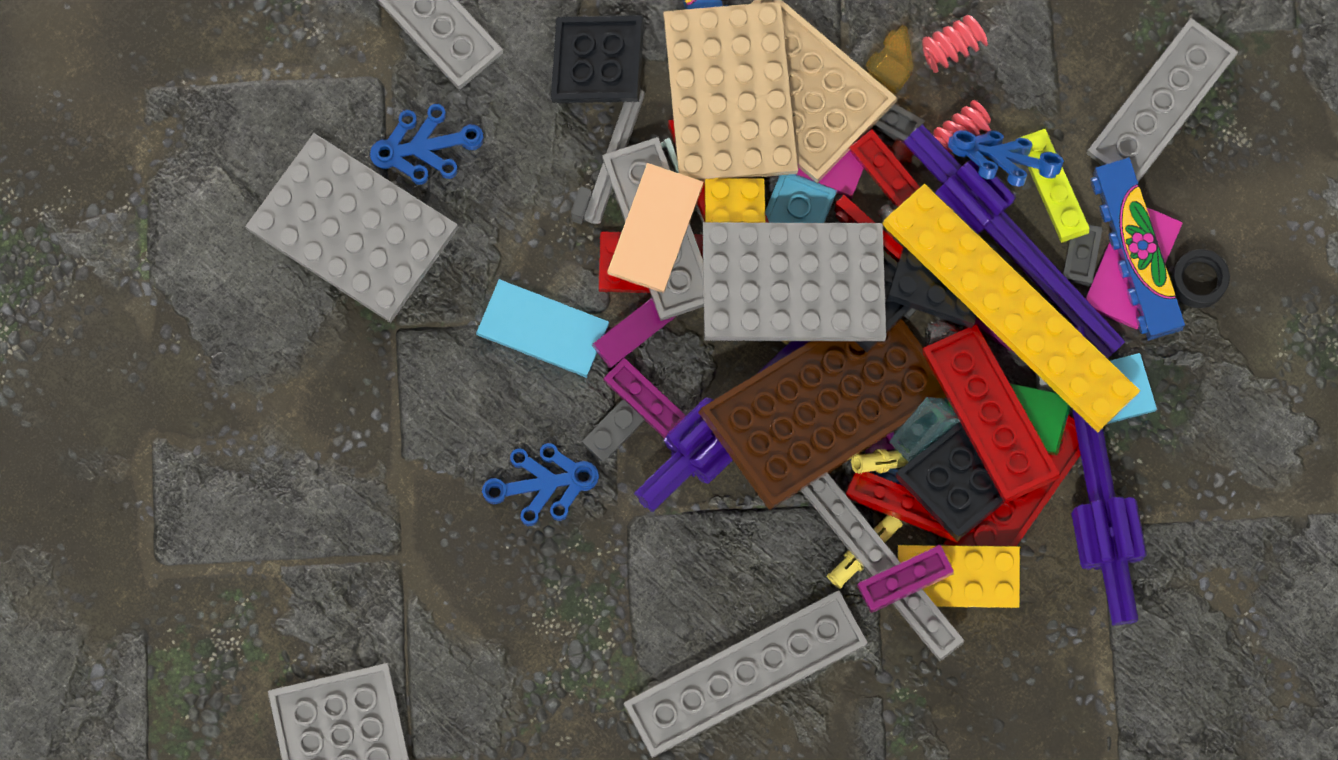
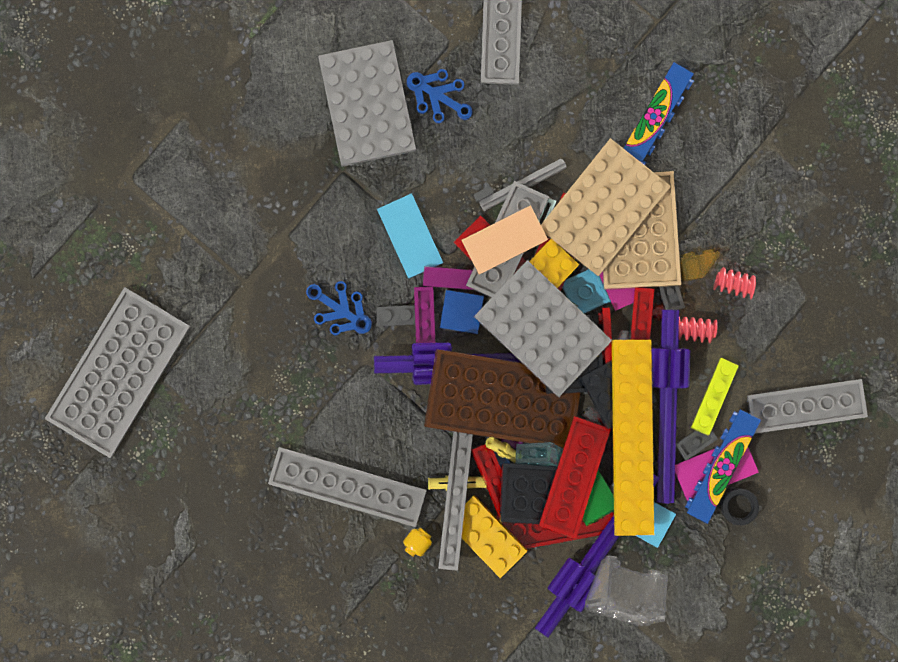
camera: 50 degrees right, 10 degrees up
black plate [551,15,644,103] -> none
magenta plate [857,545,954,613] -> none
blue plant [948,130,1064,187] -> none
none -> yellow head [403,528,432,557]
none -> blue tile [440,290,484,334]
none -> clear windscreen [585,556,668,625]

